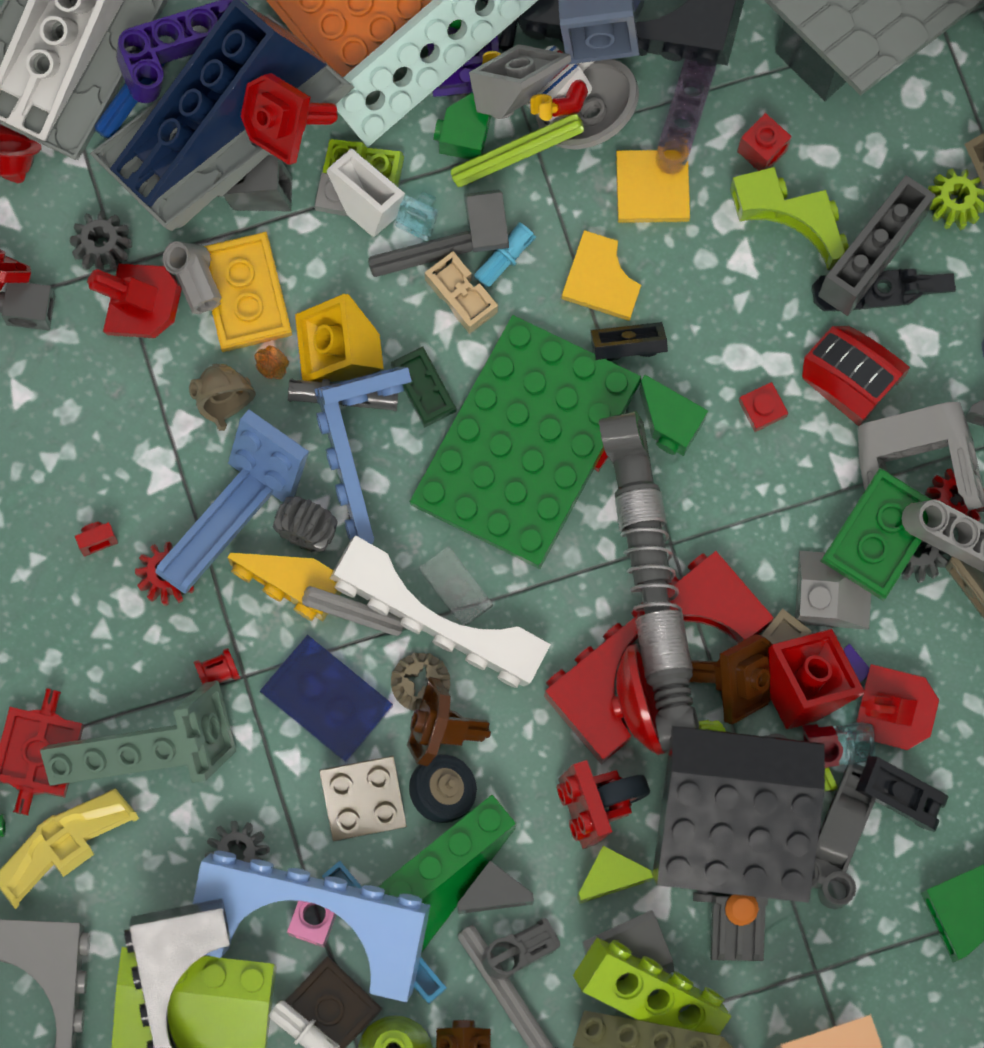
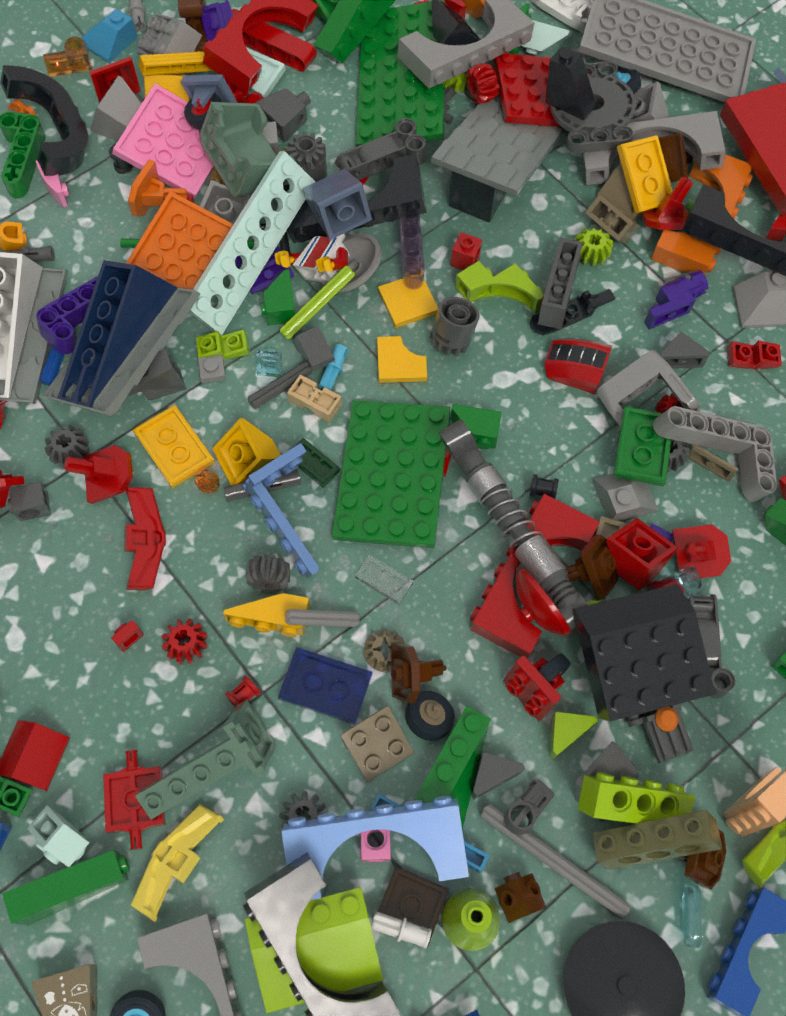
camera: 20 degrees left, 10 degrees down
medium blue bracket [155,410,309,594] -> none
light grey piece [163,241,222,314] -> none
dark tan helmet [189,364,256,431] -> none
red piece [240,73,338,165] -> none
white slope [327,148,405,237] -> none
white arch [329,535,551,688] -> none
light grey slope [469,44,571,119] -> none
black plate [590,322,668,361] -> none
red plate [738,382,789,432] -> none
black plate [856,756,949,832] -> none
none -> red plate [124,487,166,591]
none -> dark grey gear [429,297,480,356]
none -> black bush [529,474,559,499]

